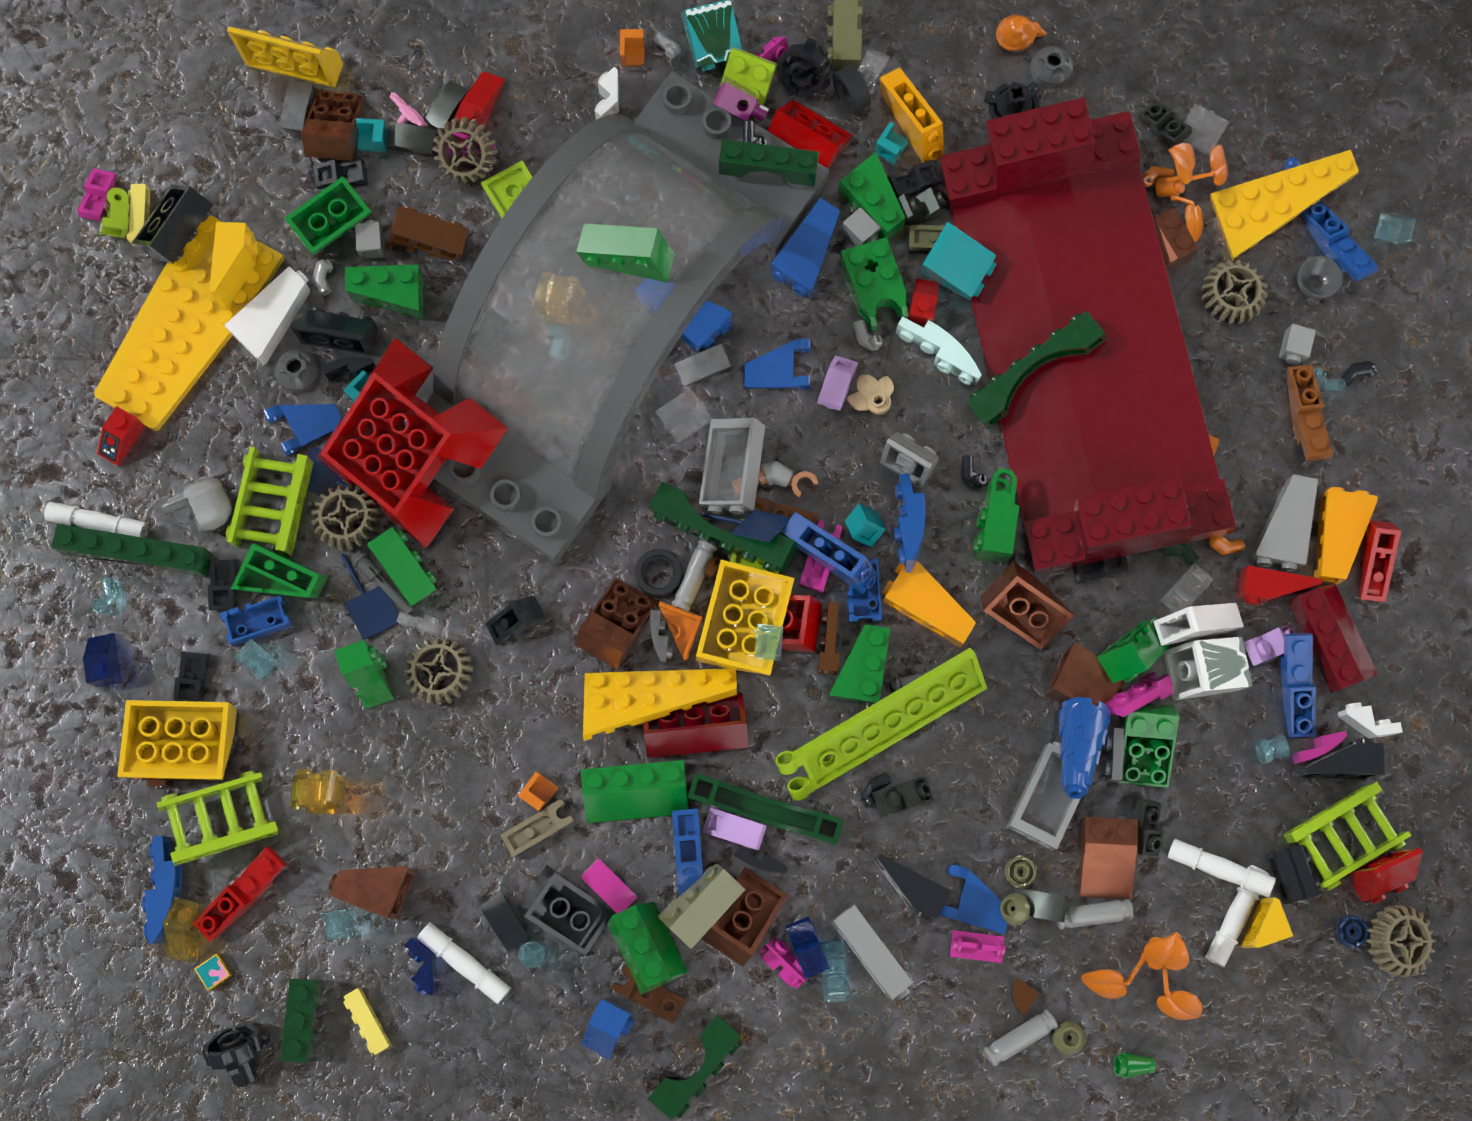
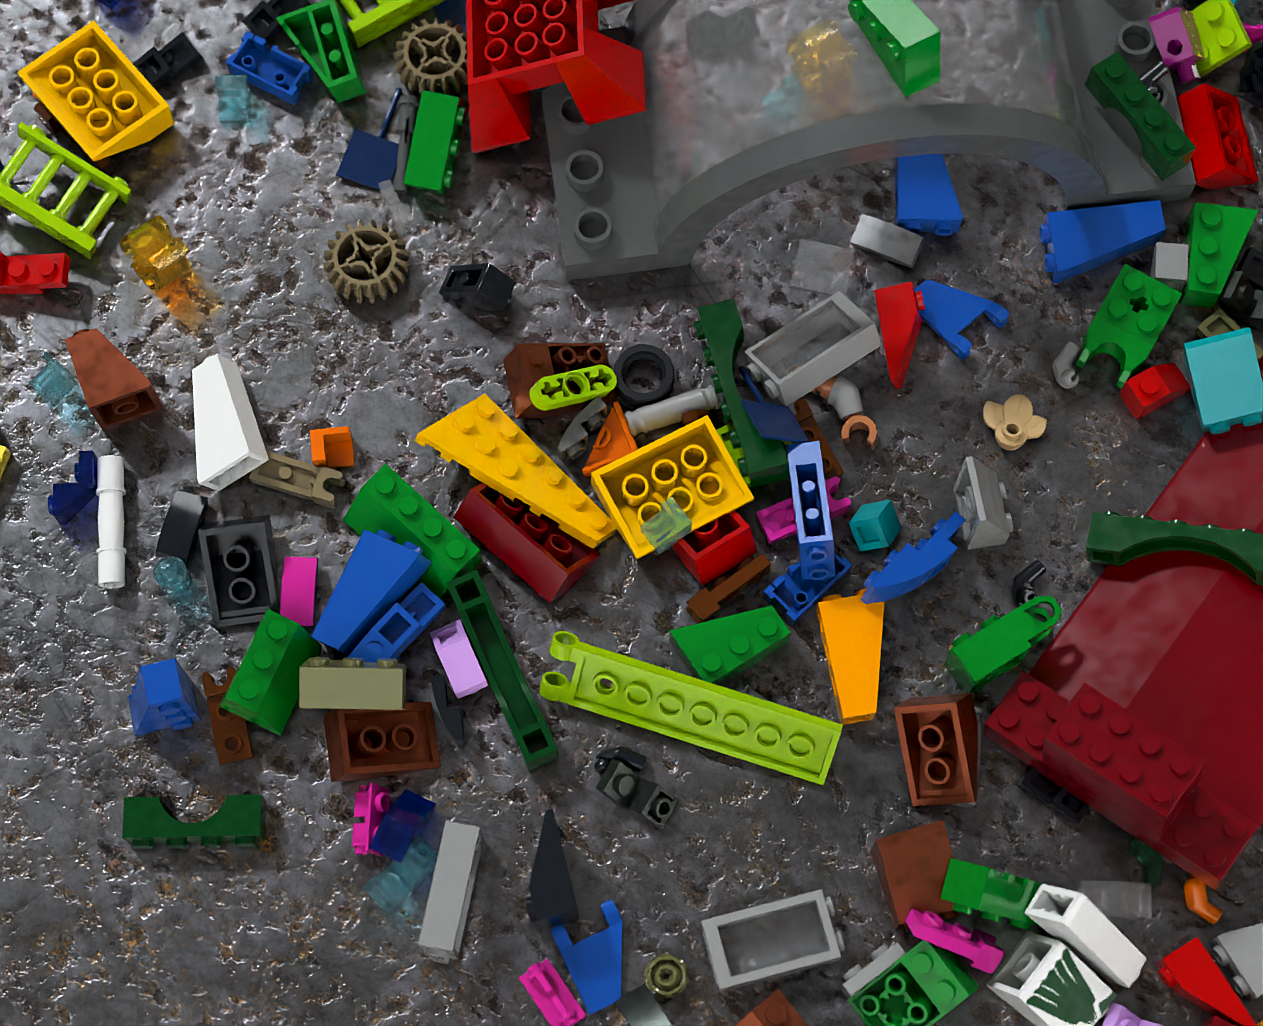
camera: 50 degrees right, 5 degrees down
green wedge [334,640,394,709] -> none
lavender slope [817,355,858,411] -> none
light aqua slope [896,317,981,386] -> none
olive plate [1000,893,1030,926] -> none
blue cone [1058,697,1111,799] -> none
none -> white slope [192,354,269,491]
none -> blue slope [311,529,431,656]
none -> lime beam [529,365,617,411]
none -> red slope [874,281,926,389]

